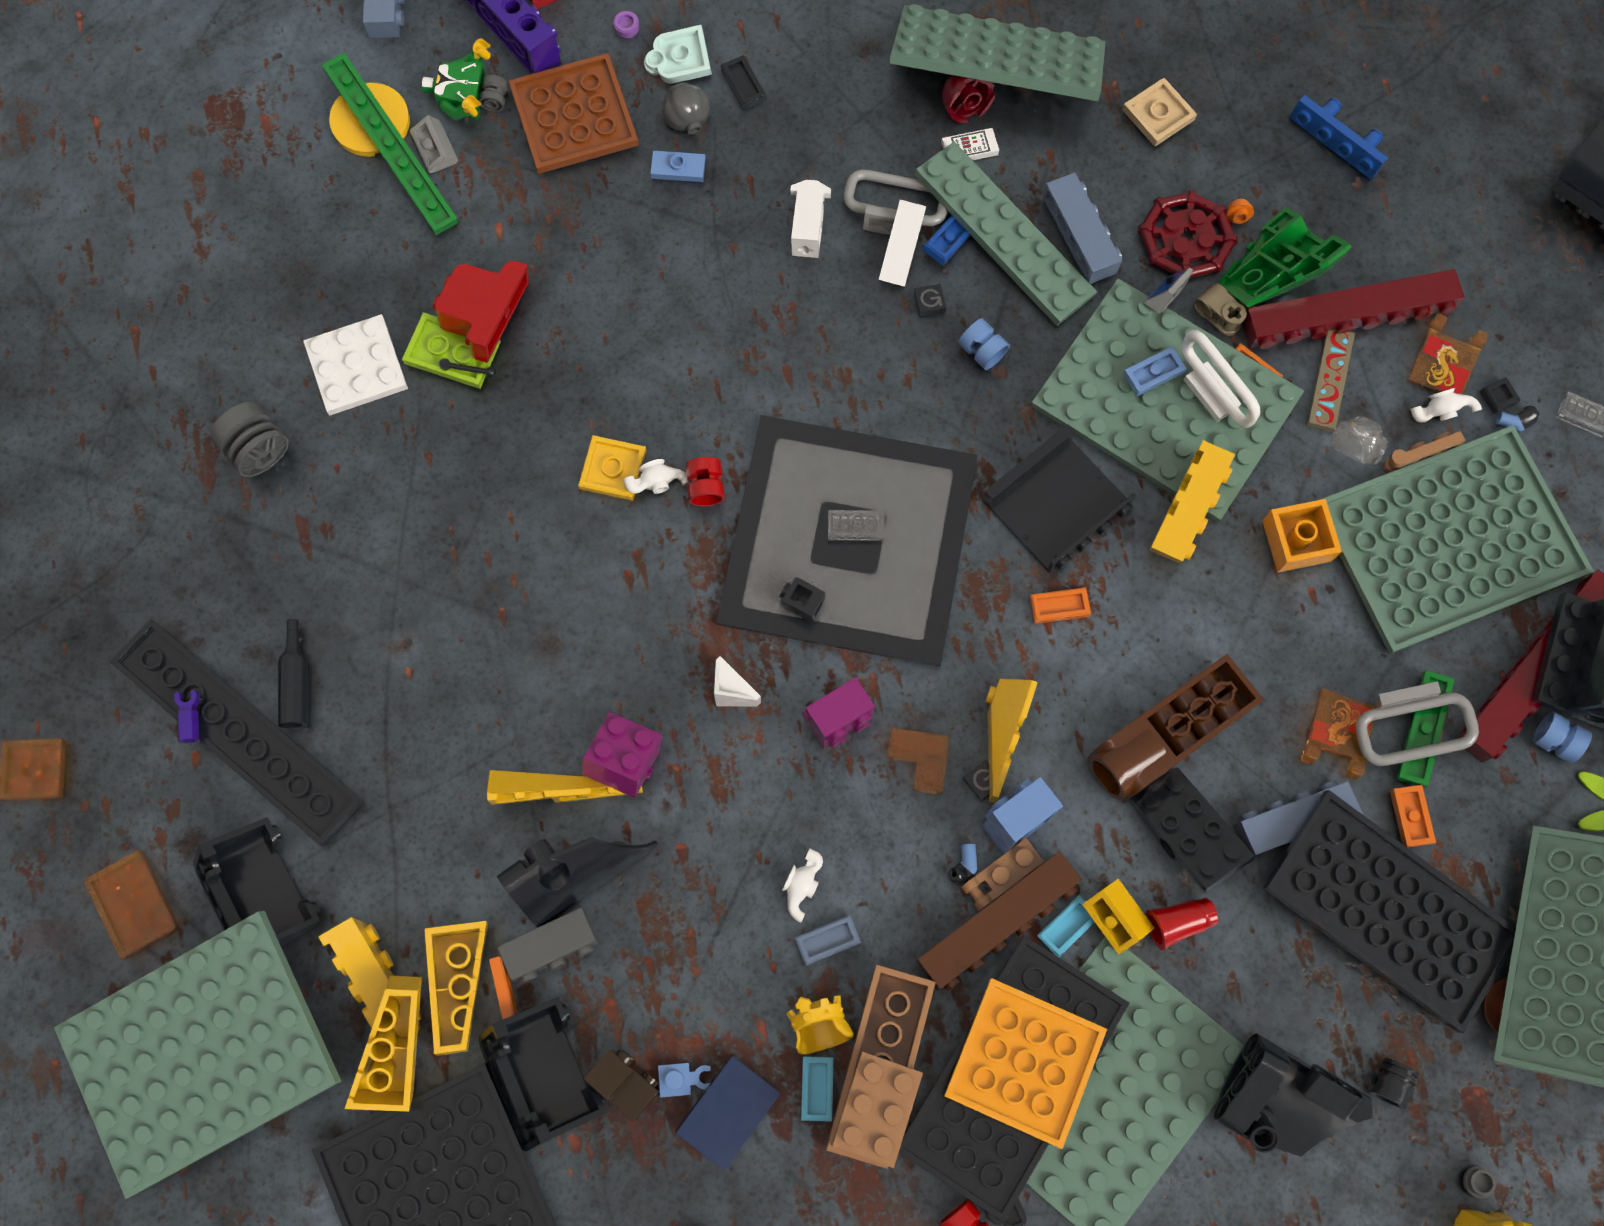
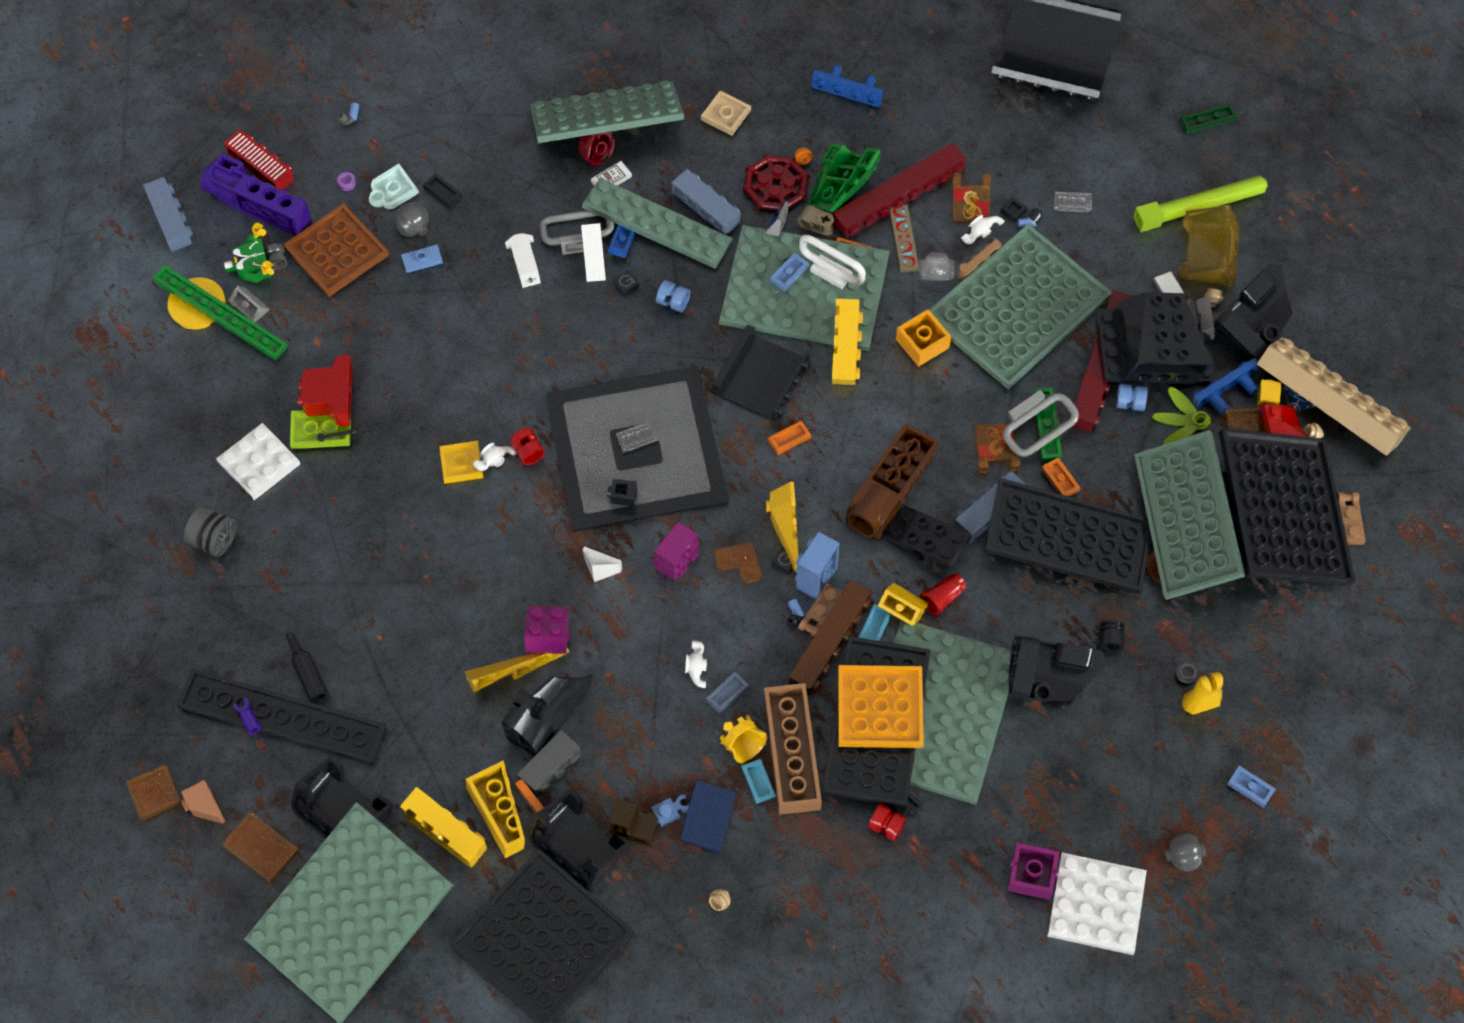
camera: 20 degrees left, 10 degrees down
yellow wedge [345,975,422,1112] -> none
medium nougat brick [831,1052,923,1168] -> none
none -> nougat slope [181,780,226,824]

